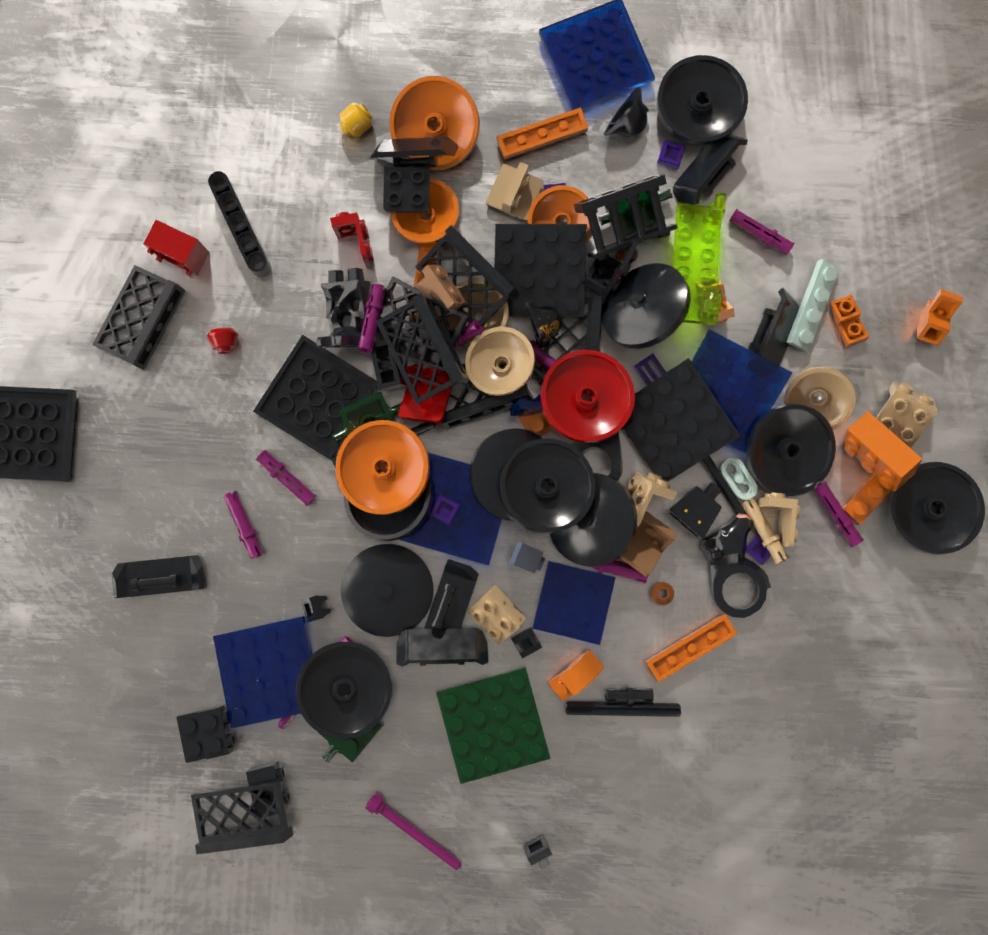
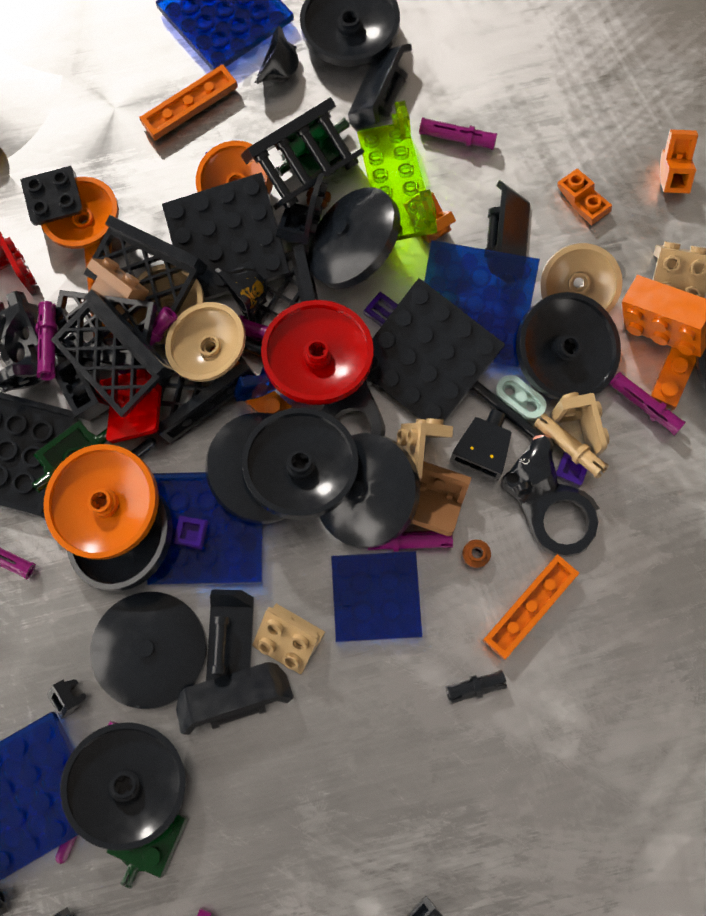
camera: 10 degrees left, 10 degrees down
black piece [369,136,459,167] -> none
orange dish [389,76,480,171] -> none
dark green plate [436,666,551,784] -> none
tan bracket [486,162,544,221] -> none
sand blue slope [508,541,545,574] -> none
black tile [511,627,543,659] -> none
orange brick [548,649,605,701] -> none
black axle [565,701,681,717] -> none
dark purple tile [657,140,686,170] -> none
light aqua plate [786,259,840,352] -> none

